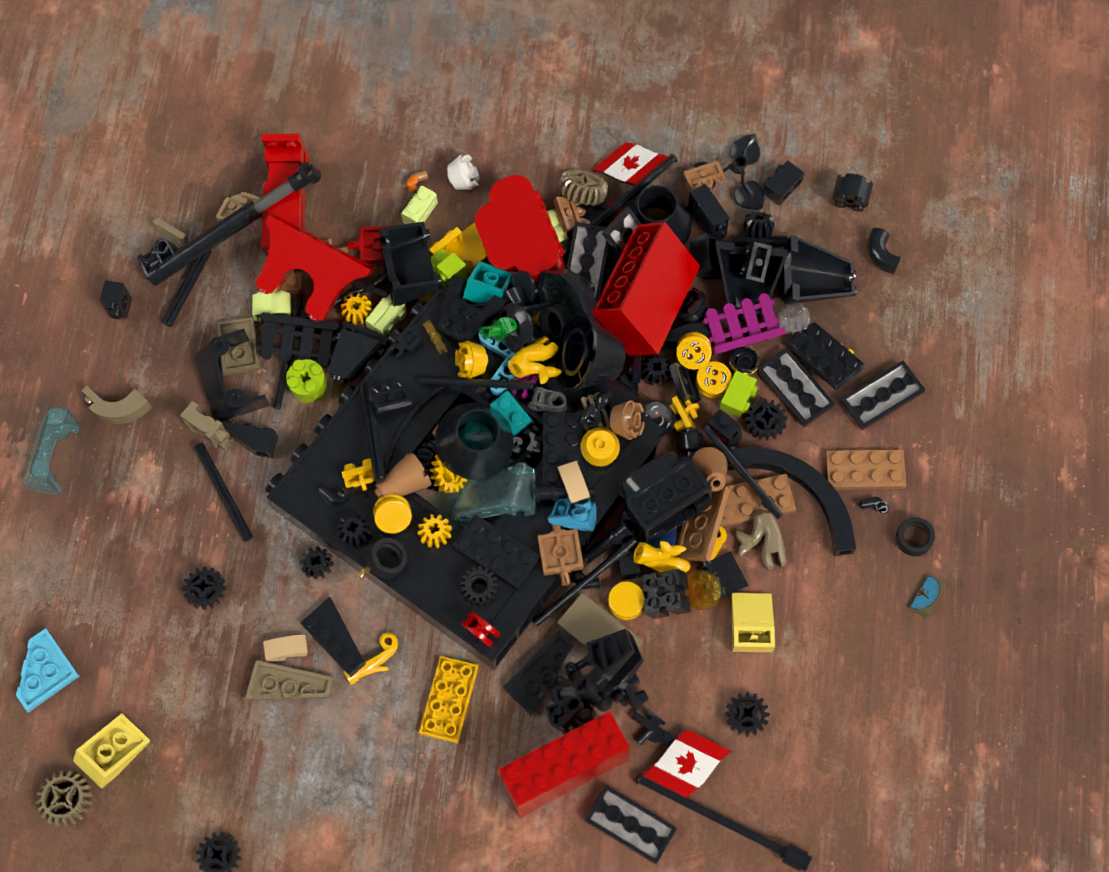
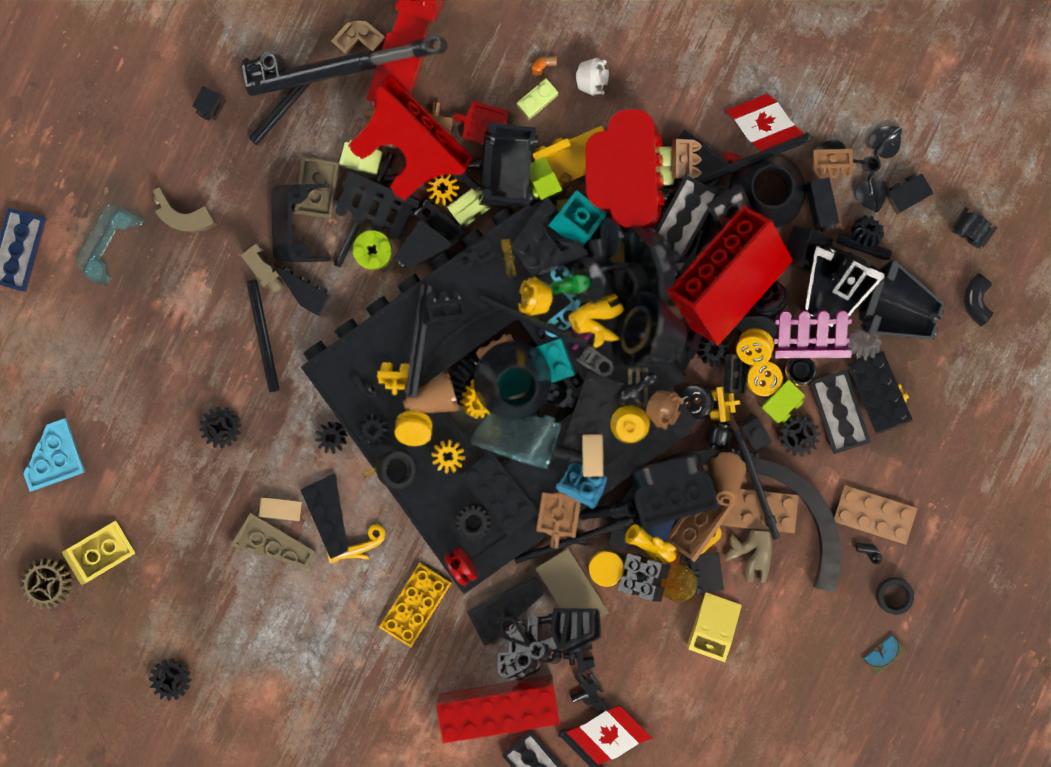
camera: 15 degrees right, 20 degrees up
dark tan tile [152,217,189,246] -> none
dark tan gear [558,169,608,206] -> none
black gear [725,692,770,737] -> none
black piece [840,360,926,431] -> none

